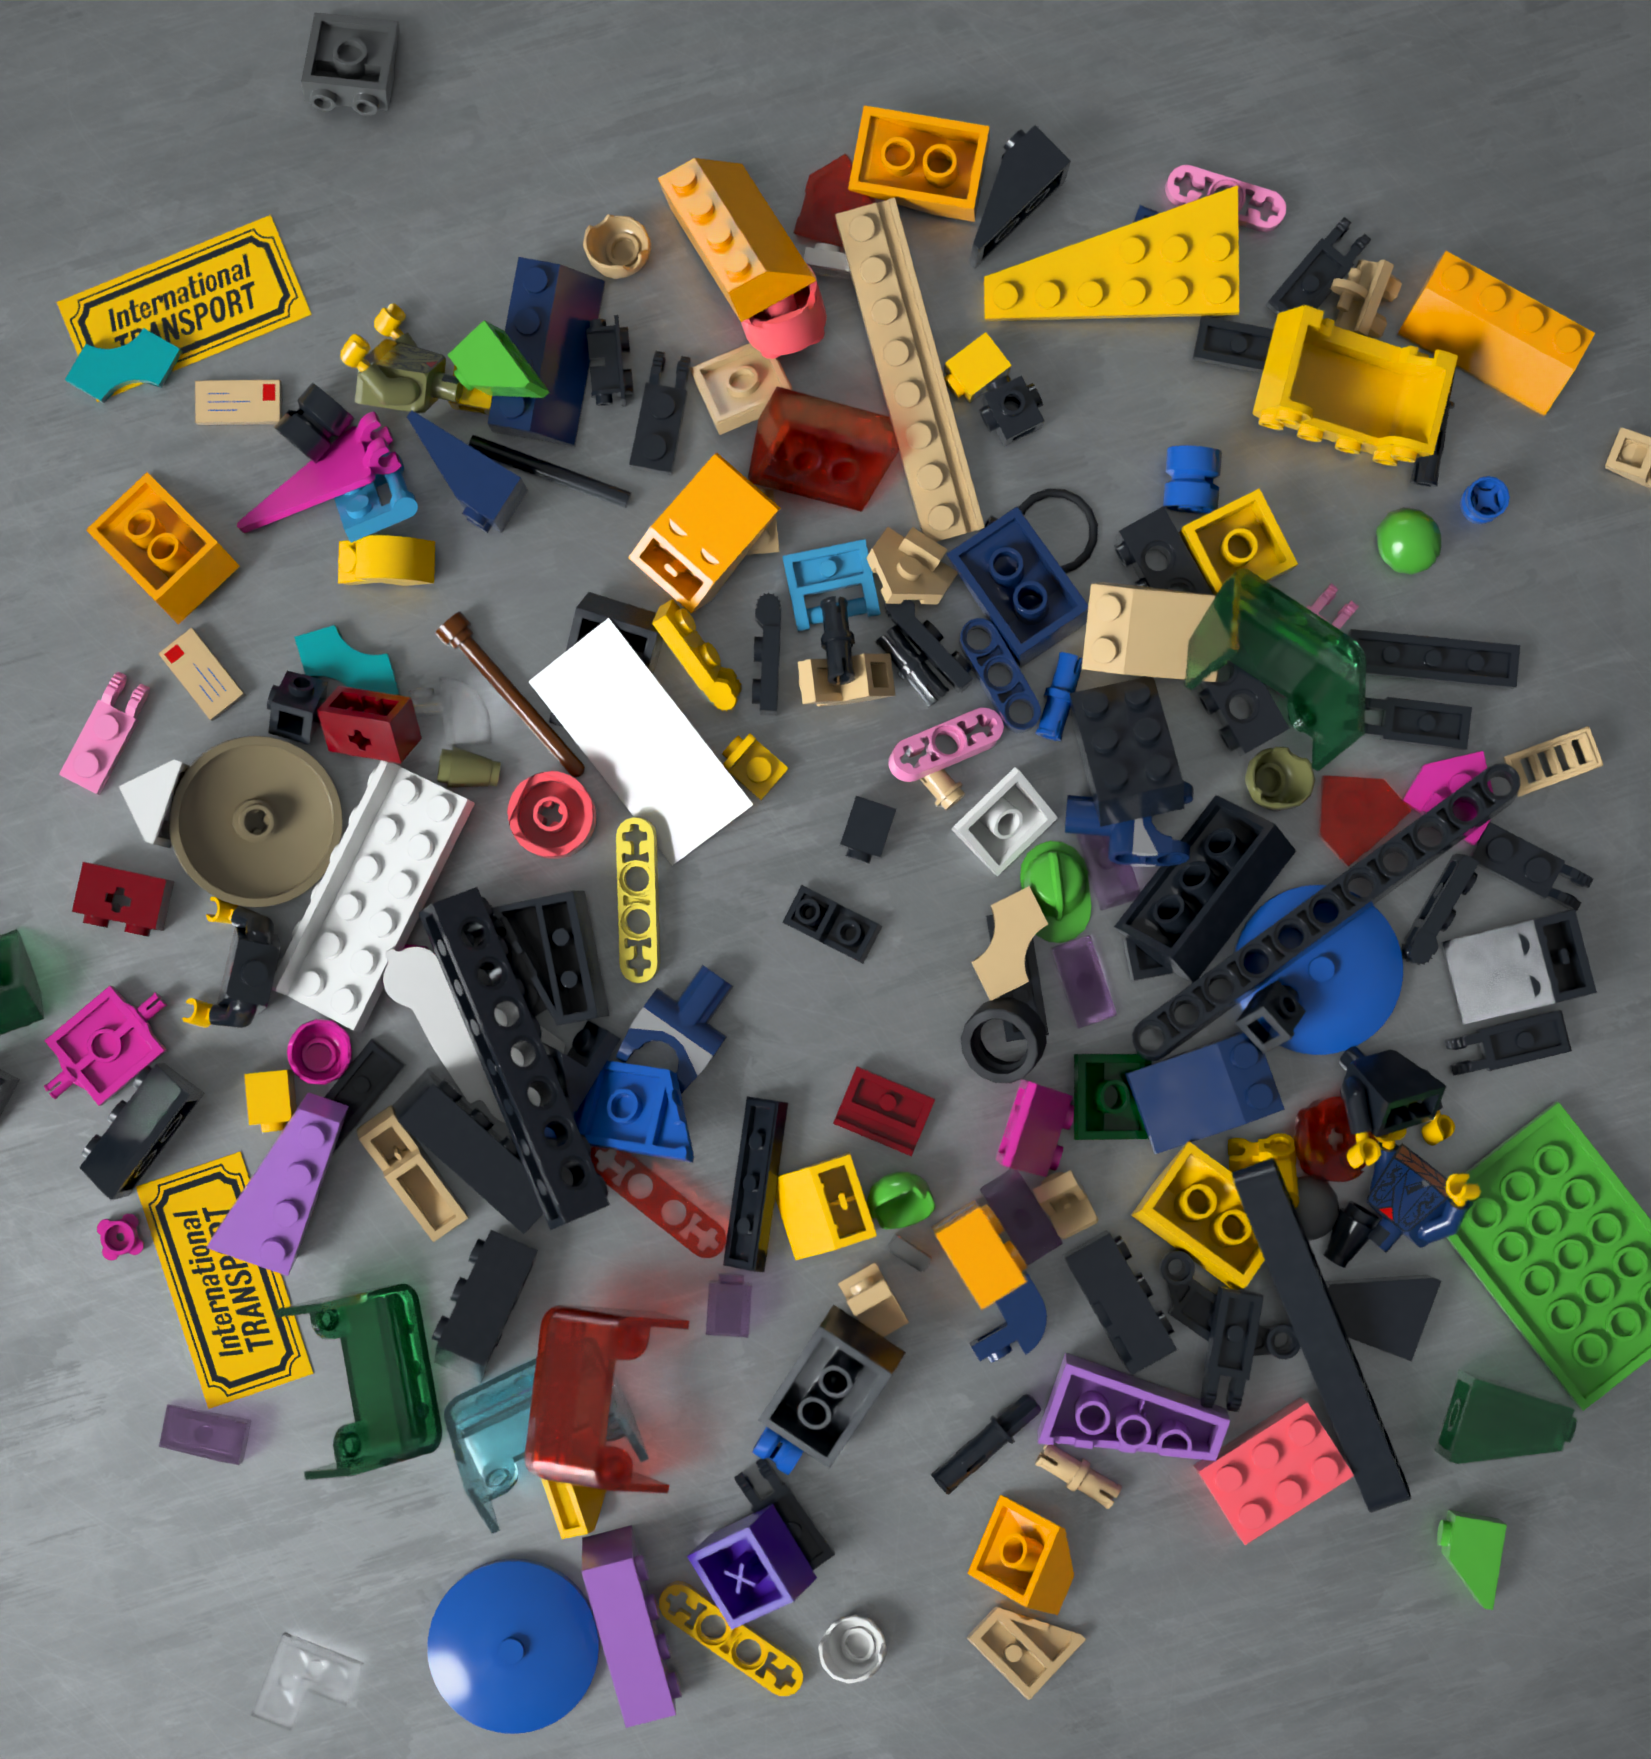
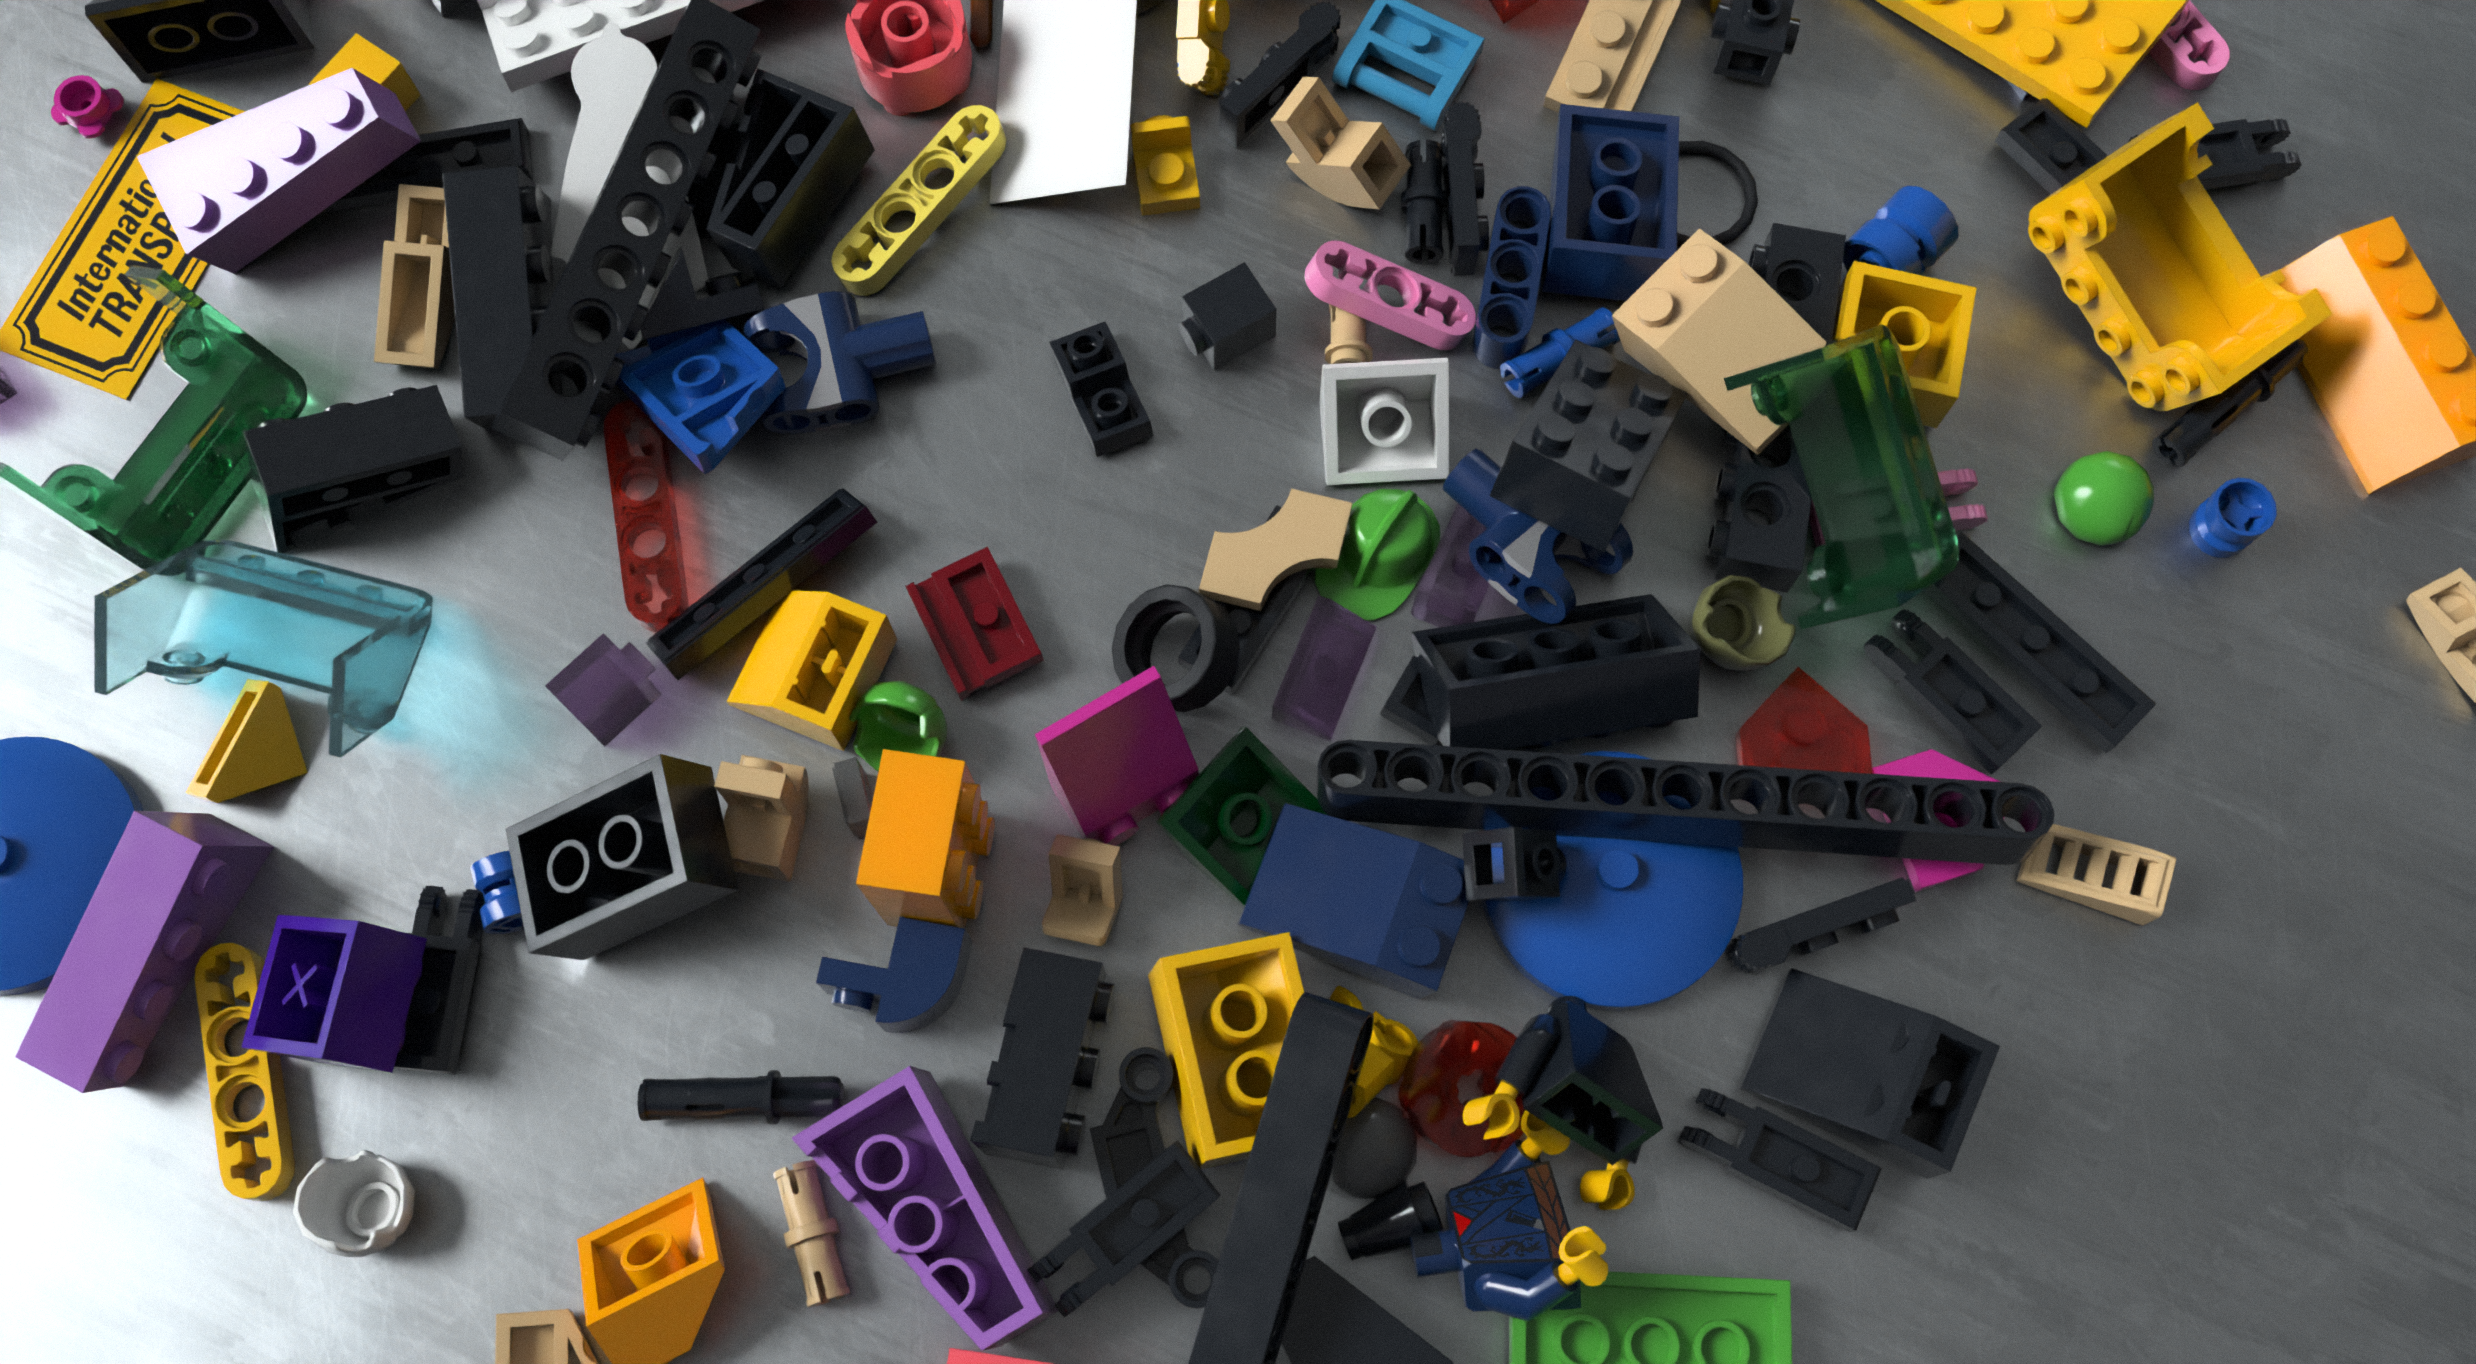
camera: 40 degrees right, 15 degrees down
dark pink hair [287,1019,352,1085] -> none
clear red windscreen [524,1305,690,1493] -> none
black pin [820,596,855,685] -> none
tan plate [866,527,958,604] -> none
clear purple slope [980,1168,1063,1266] -> none
tan hips [1331,260,1402,338] -> none
black hinge [1470,822,1593,911] -> none

